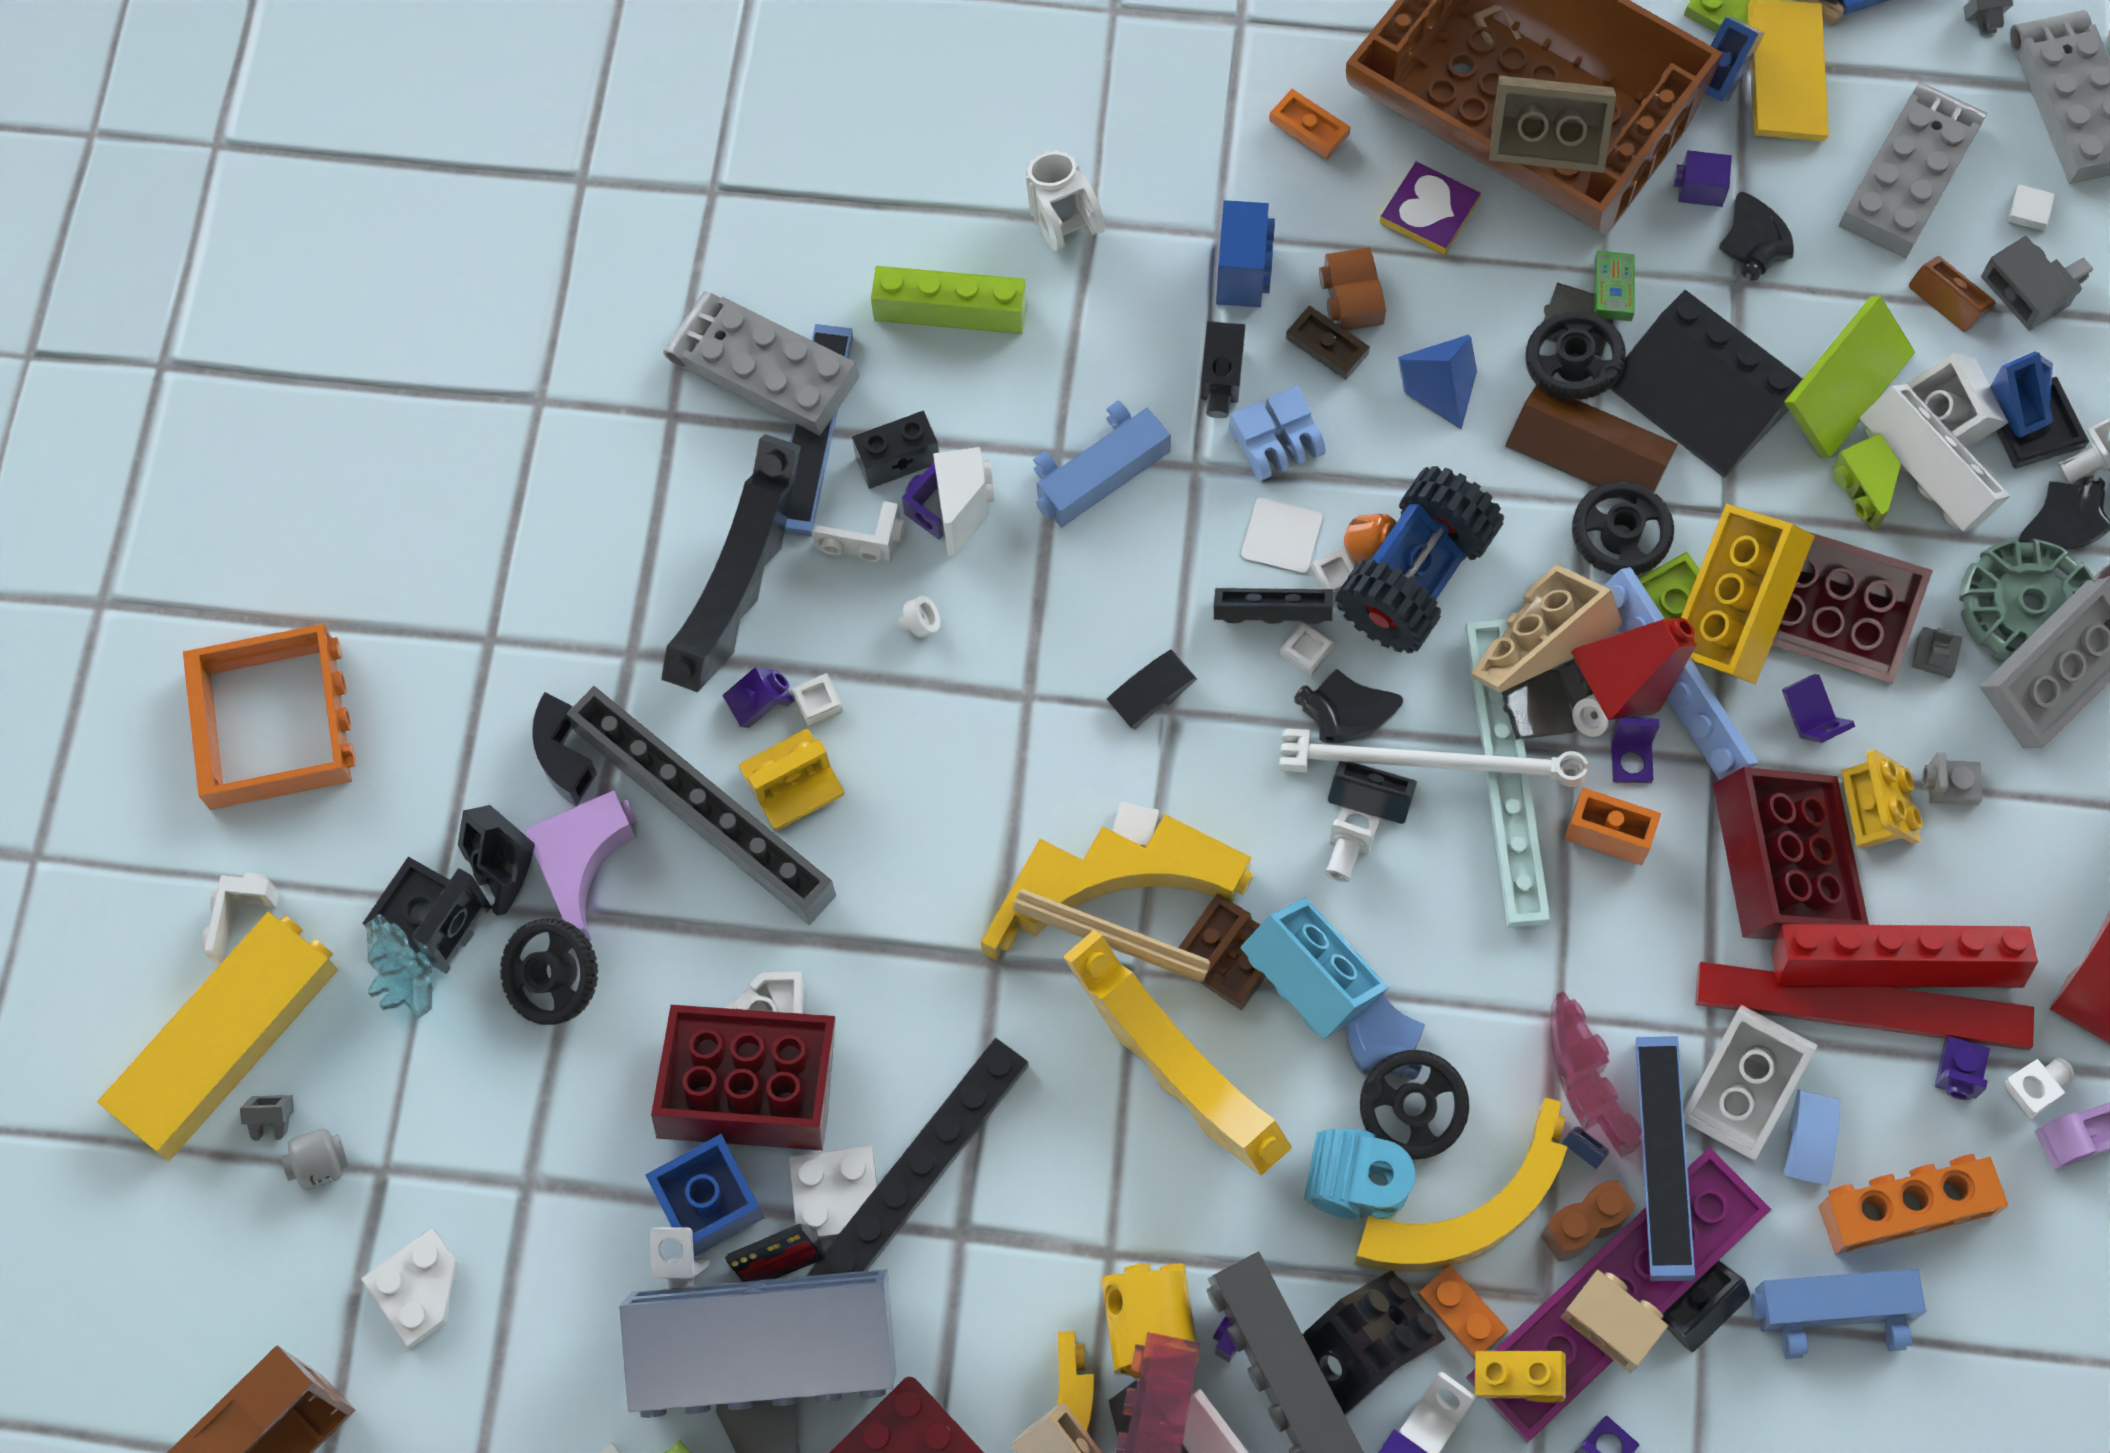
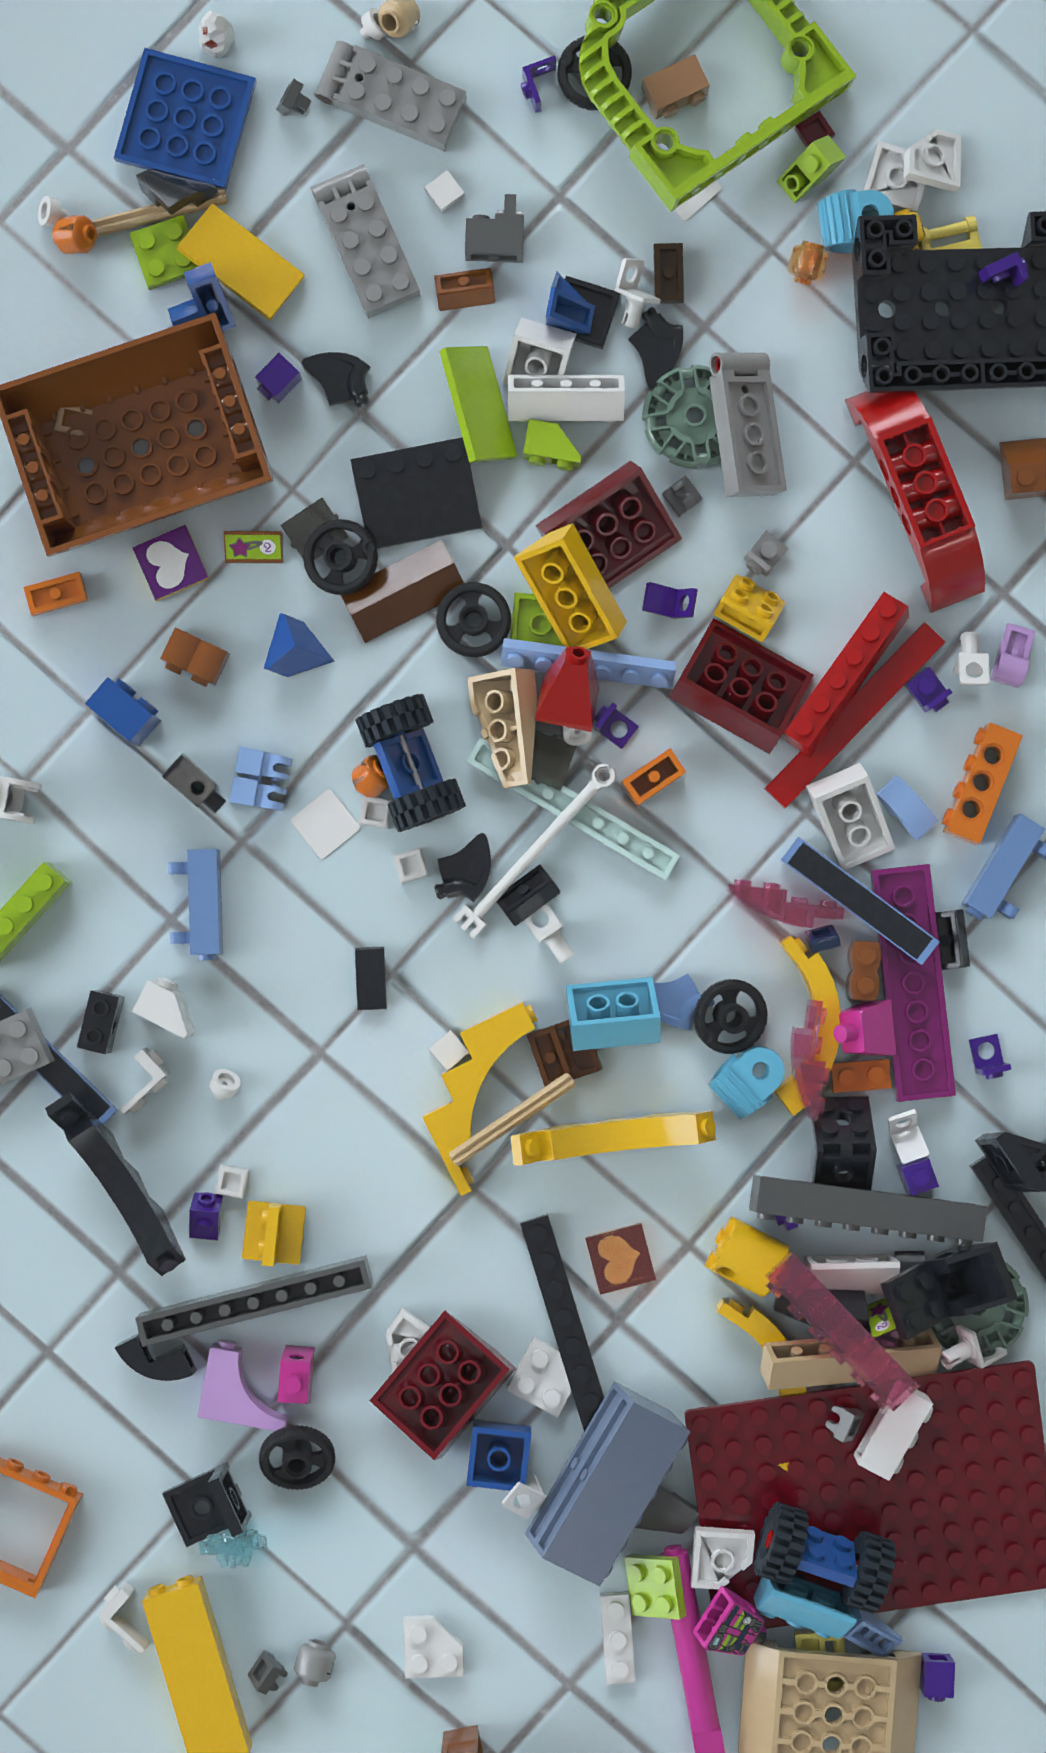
camera: 55 degrees left, 20 degrees up
black slope [458,805,535,916] -> none
slope [725,1223,824,1282] -> none
dark purple bracket [902,462,943,540] -> none
black plate [1214,588,1333,624] -> none
dark brown plate [1286,305,1370,380] -> none
yellow plate [1475,1351,1566,1403] -> none
dark tan slope [1489,76,1616,173] -> none
tan brick [1560,1269,1669,1374] -> none
bright green tile [1594,250,1635,321] -> none
none -> slope [224,531,283,563]
none -> dark pink torso [278,1345,315,1404]
none -> clear orange tile [585,1222,656,1295]
none -> clear pink slope [790,999,830,1121]
none -> dark pink torso [833,1000,896,1056]

